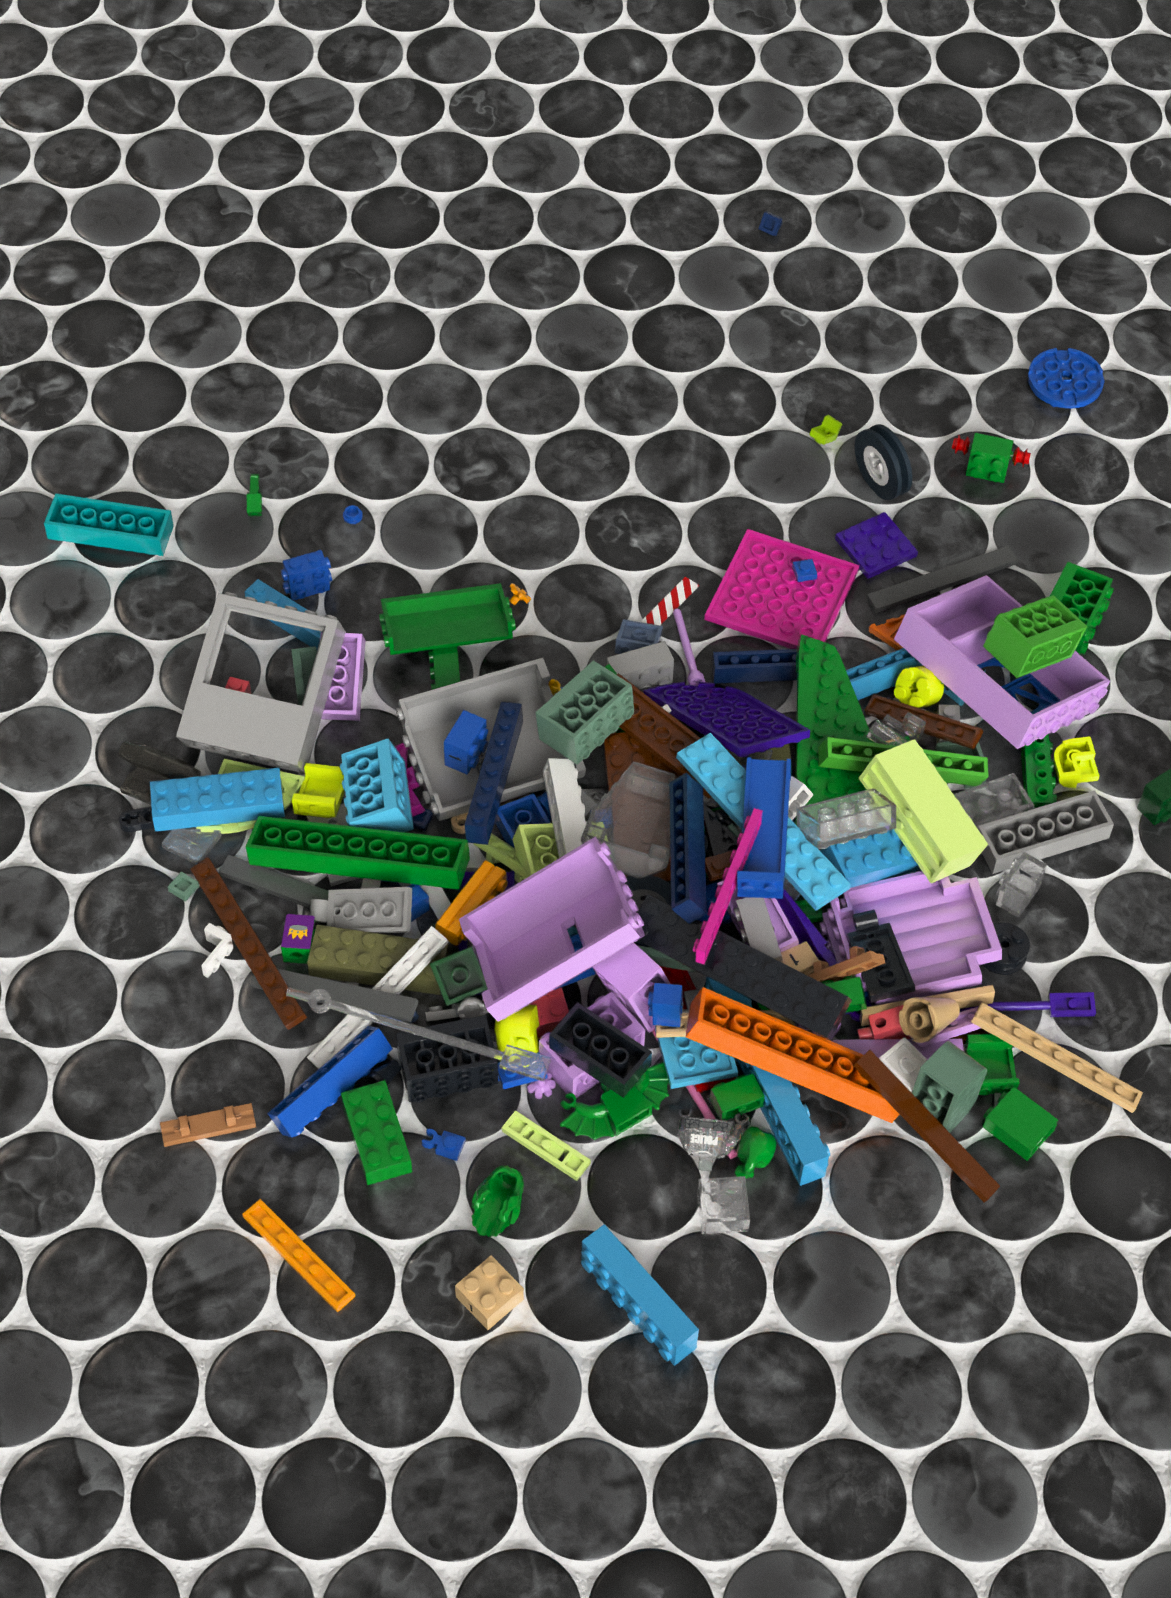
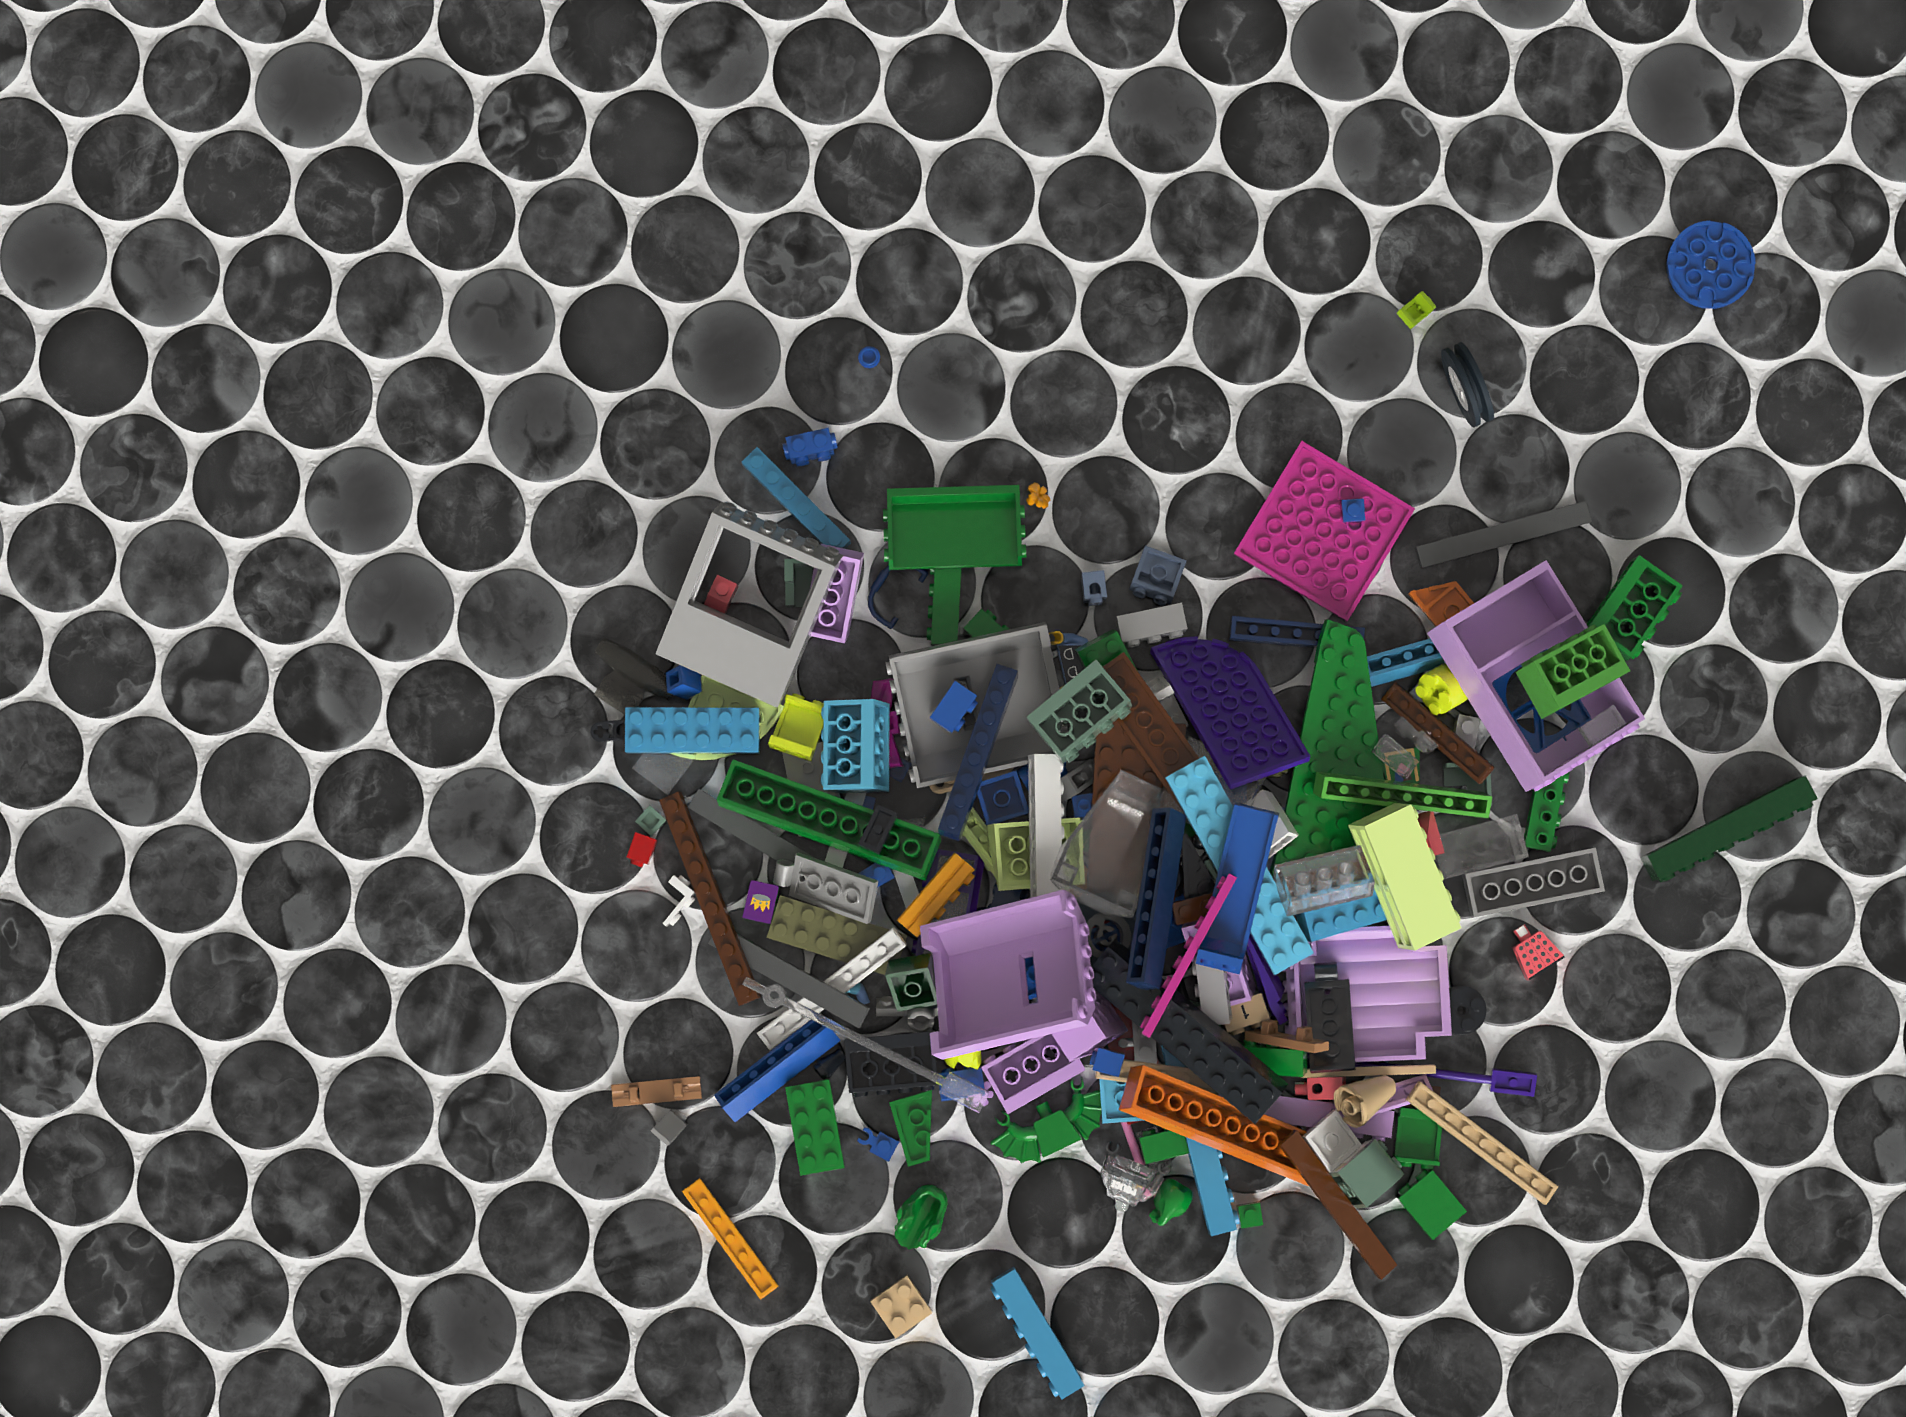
camera: 10 degrees right, 30 degrees up
teal brick [44,493,174,556] -> none
green piece [247,474,262,516] -> none
yellowish green hinge [502,1110,591,1181] -> none
black brick [549,1002,652,1098] -> none
sticker [641,577,700,626] -> none
lavender piece [673,609,705,686] -> none
clear brick [697,1176,750,1234] -> none
dark purple plate [835,512,918,579] -> none
green brick [952,433,1031,483] -> none
clear brick [996,852,1047,918] -> none
neon yellow brick [1054,737,1099,788] -> none
none -> red brick [627,832,658,868]
none -> light grey slope [651,1110,688,1146]
none -> blue brick [666,665,702,700]
none -> black plate [858,804,898,855]
none -> dark blue piece [868,565,929,629]
none -> green wing [889,1090,932,1167]
none -> sand blue brick [1081,570,1107,606]
none -> green brick [1236,1202,1263,1228]
none -> coral torso [1512,924,1565,980]
none -> clear tile [1578,705,1626,747]

